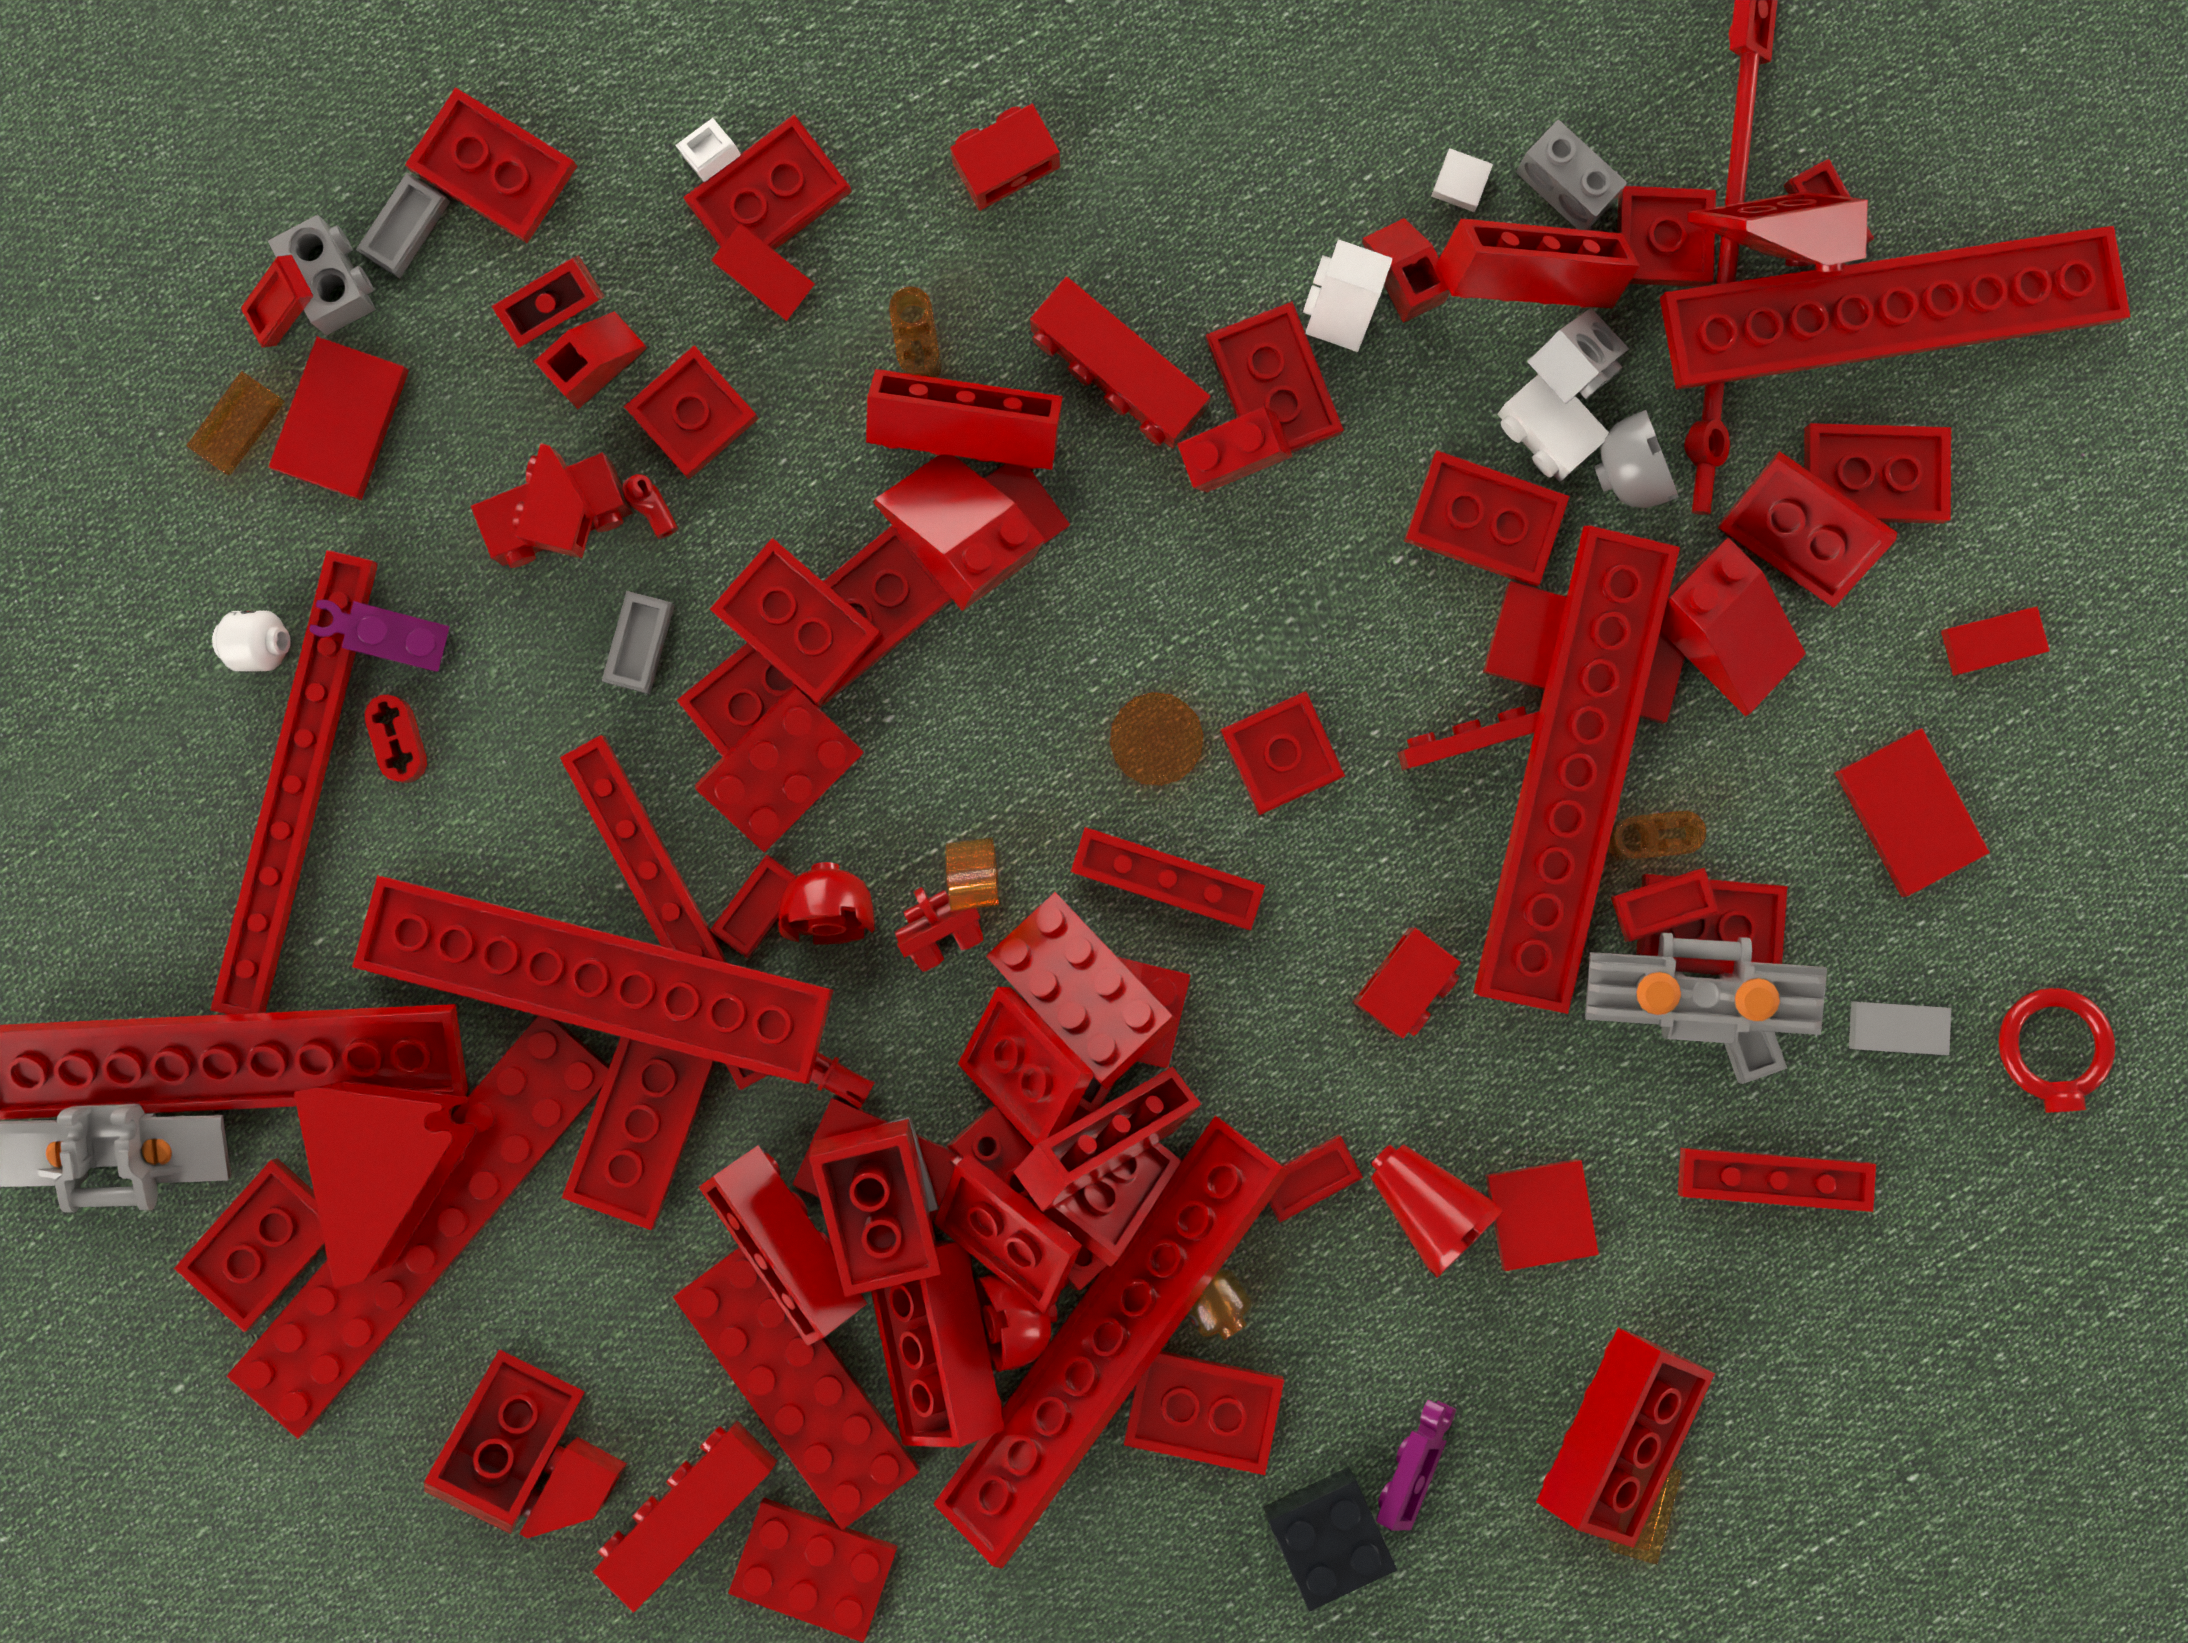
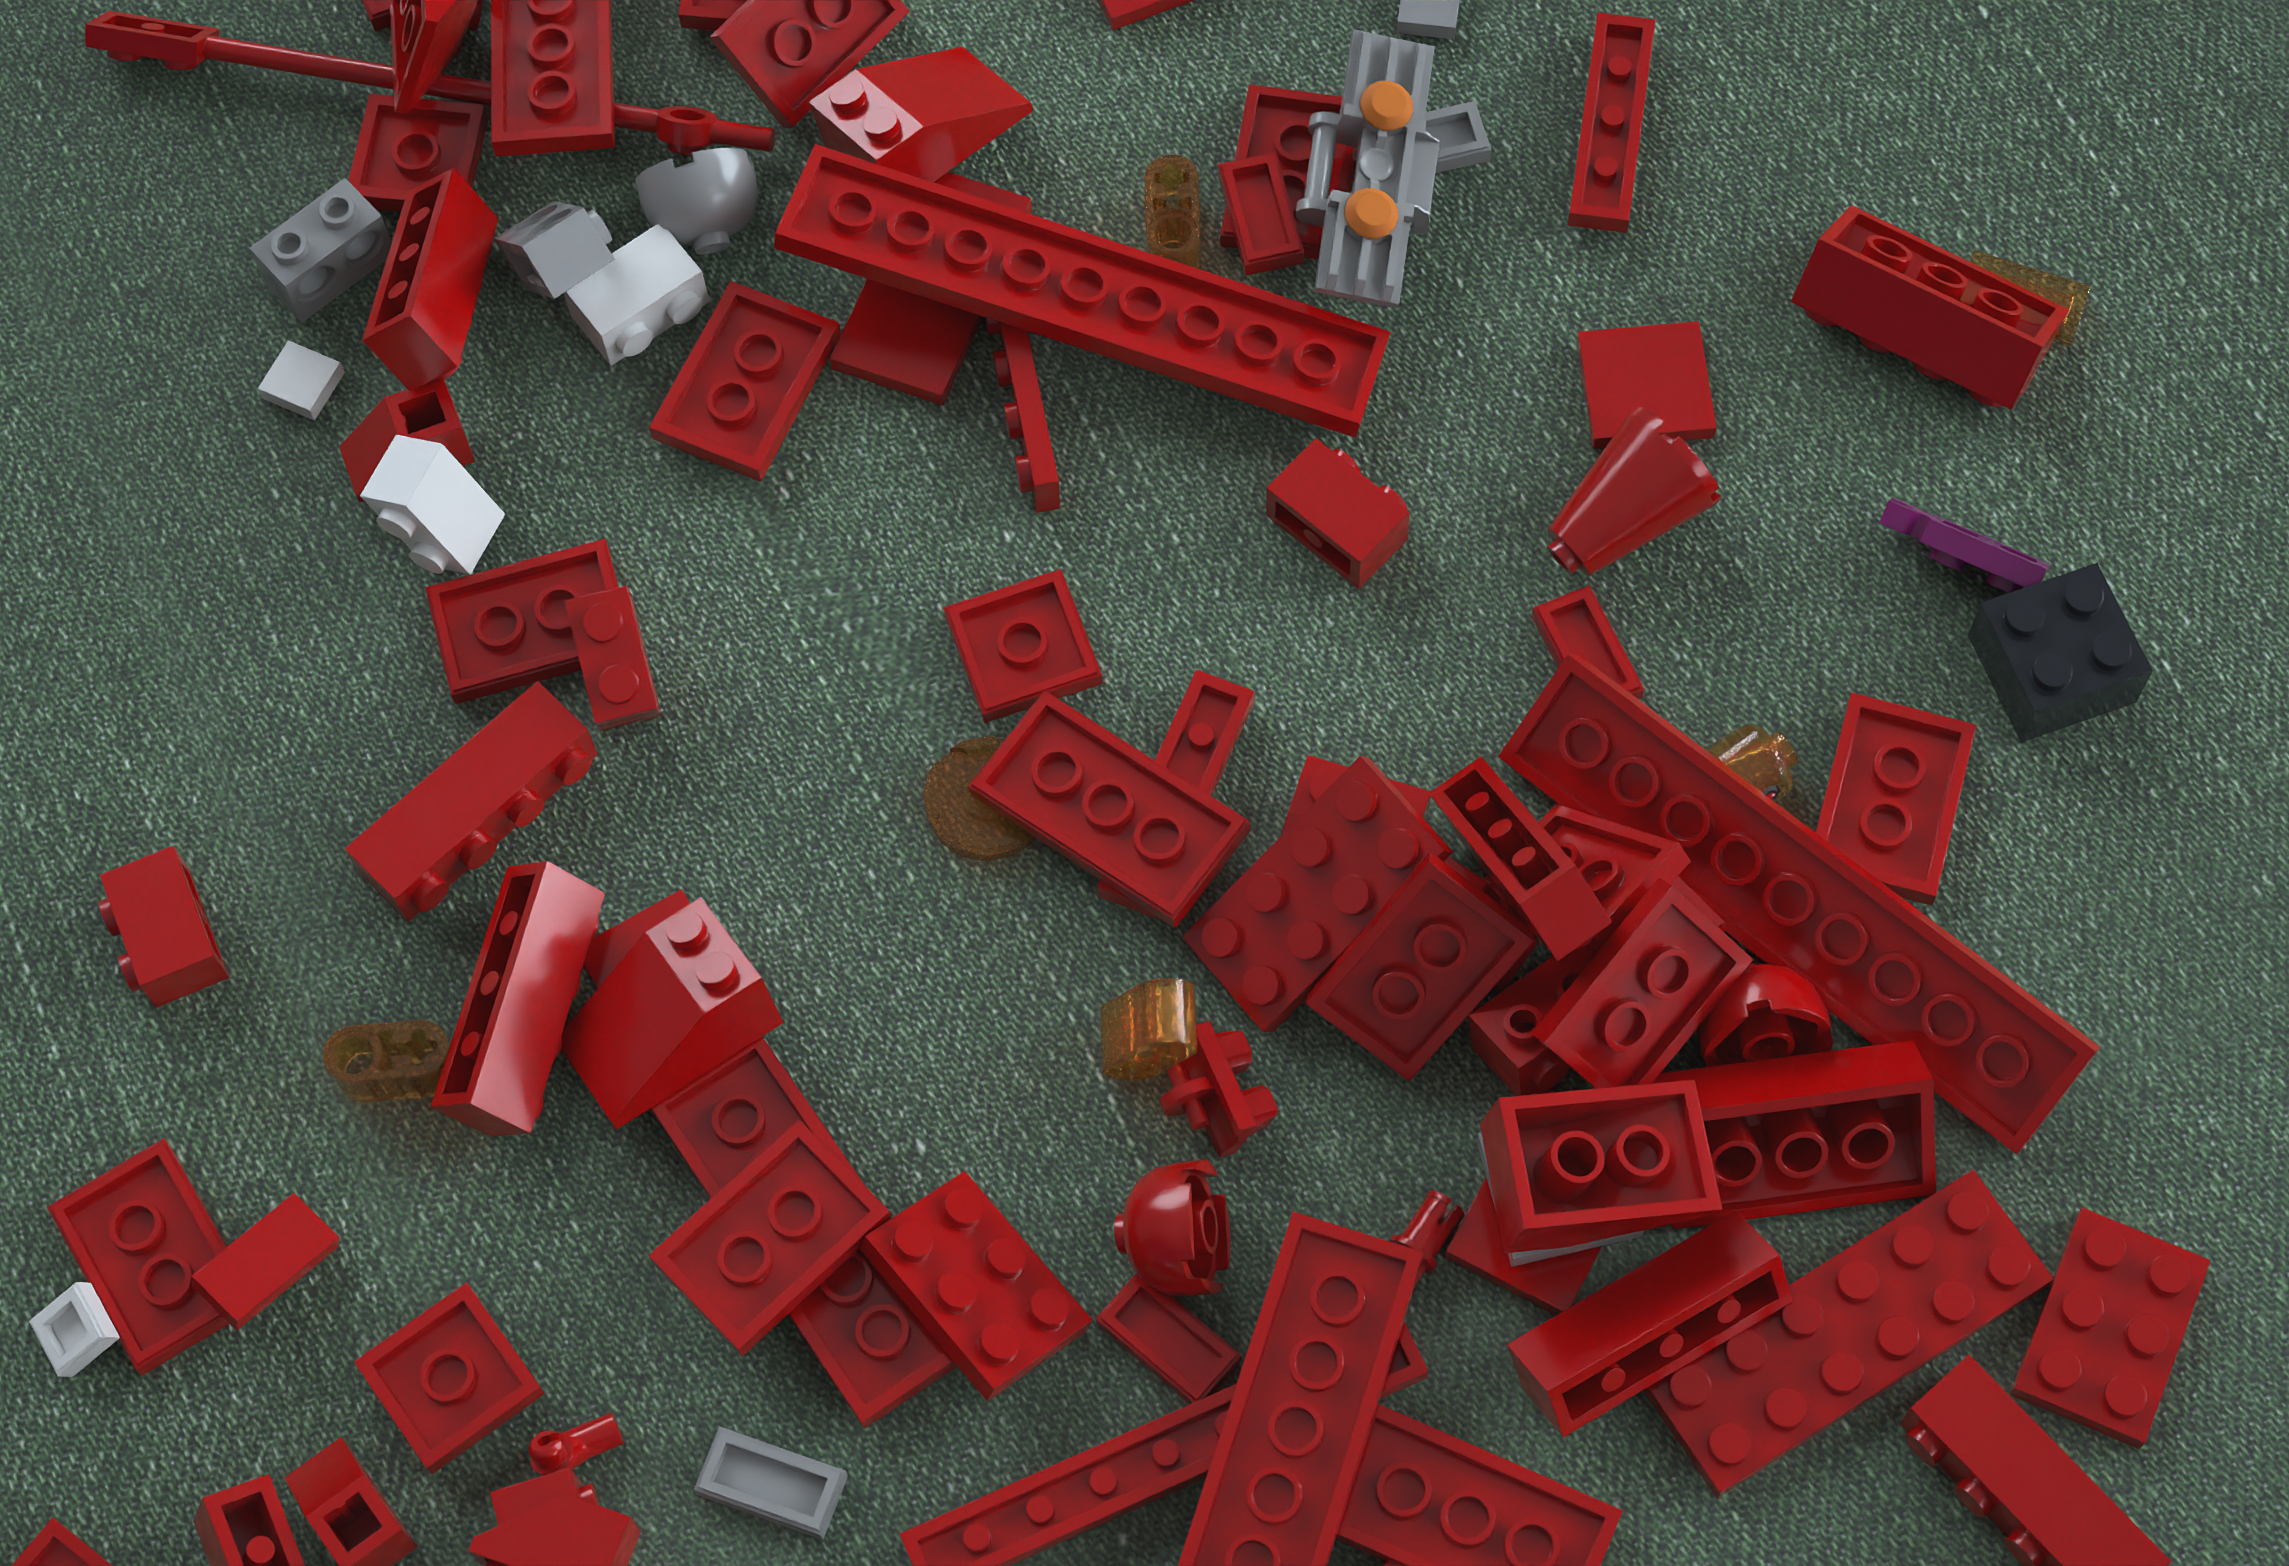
camera: 80 degrees left, 20 degrees down
none -> red tile [968,690,1251,929]

